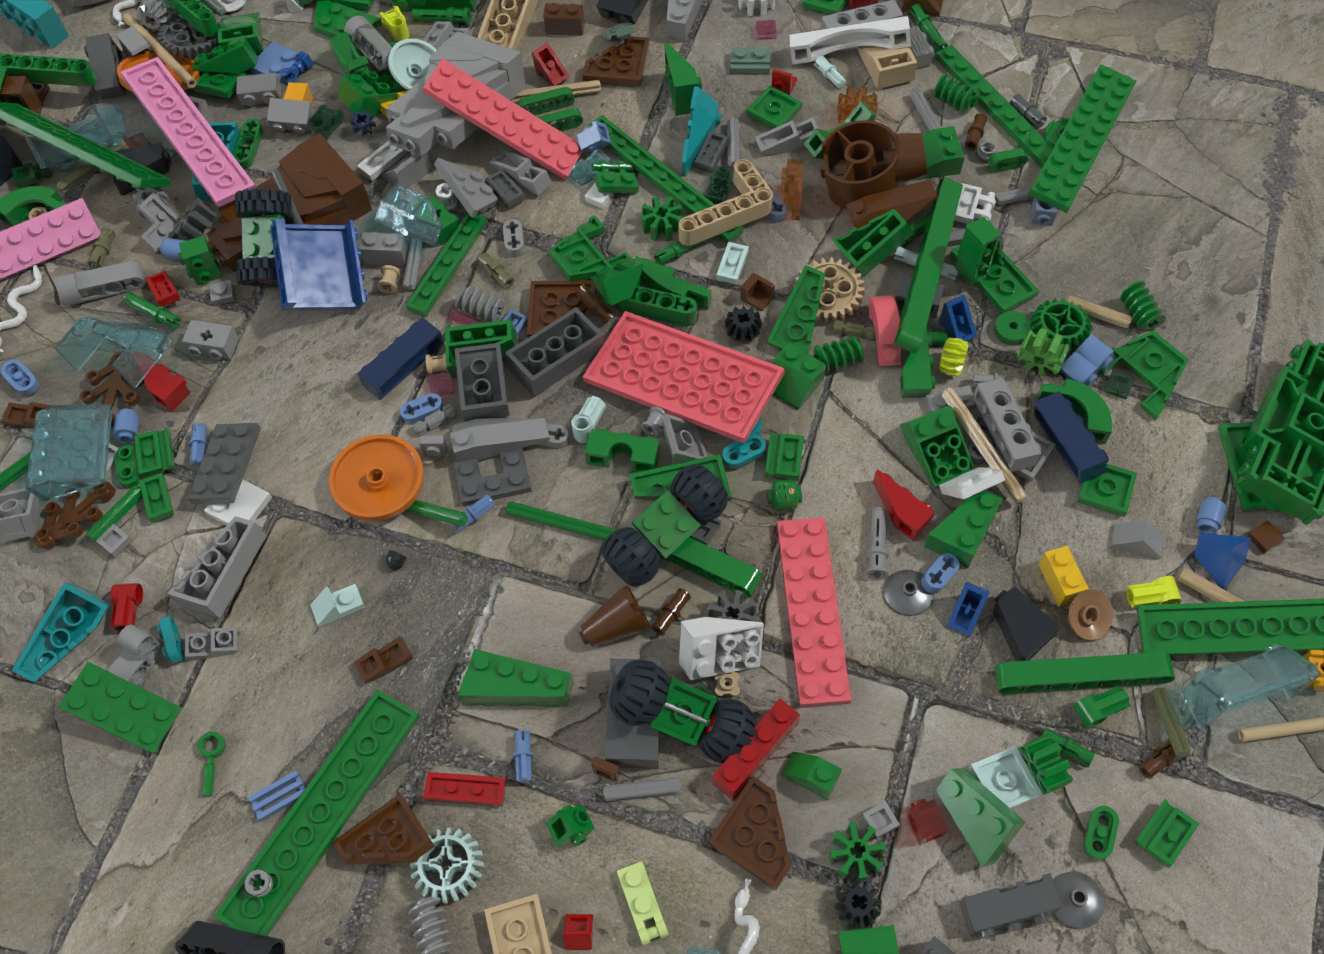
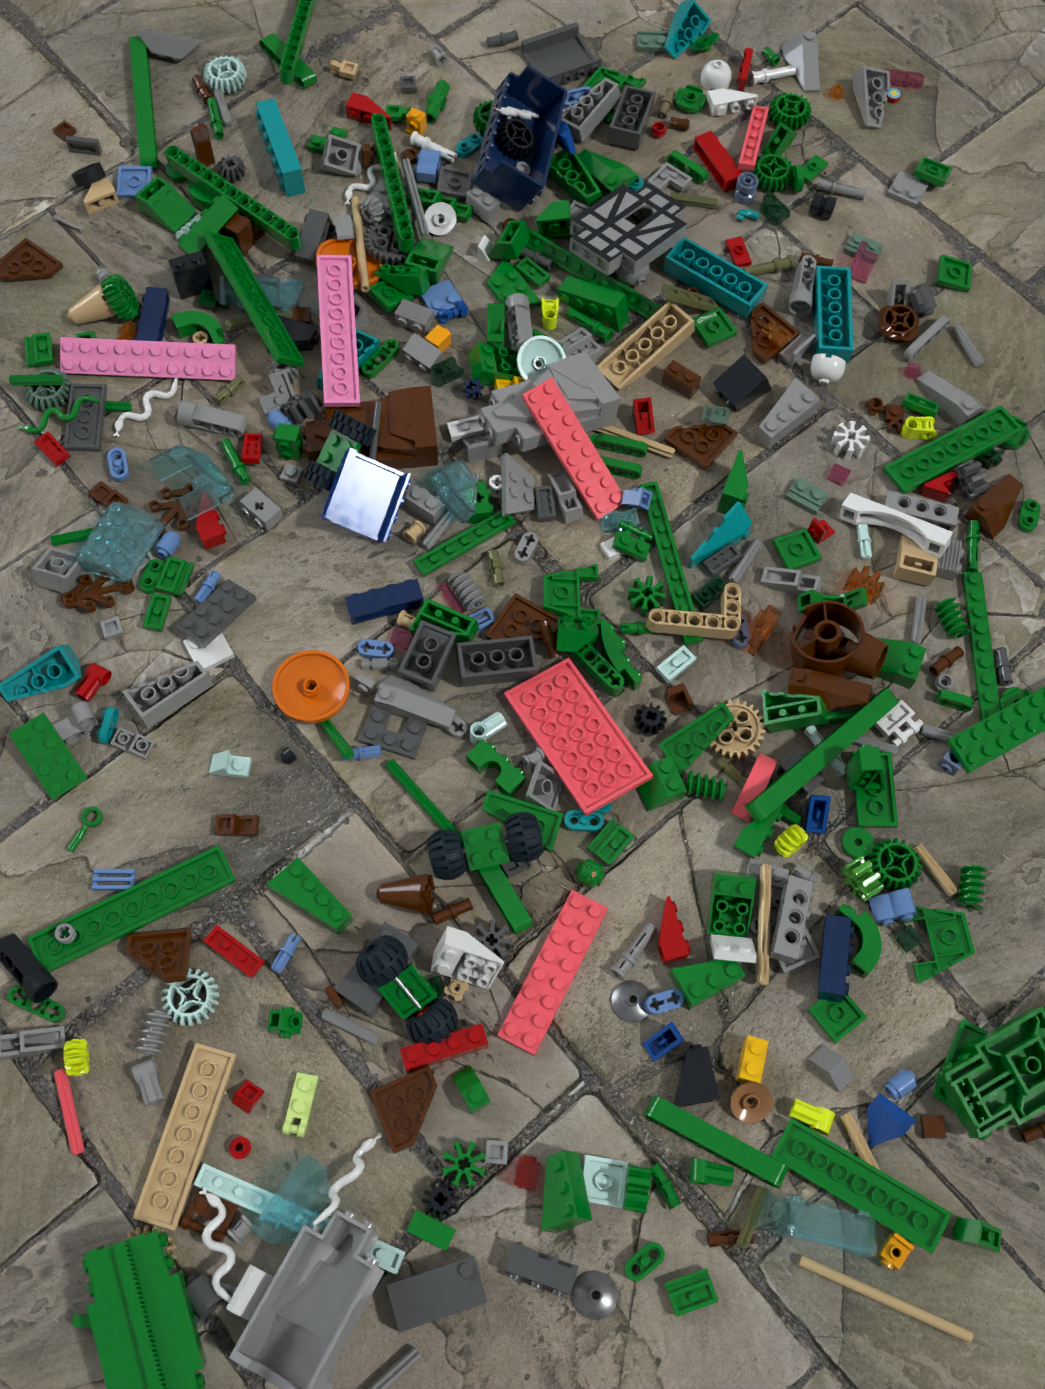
camera: 25 degrees right, 5 degrees up
green axle [87,485,143,542] -> none

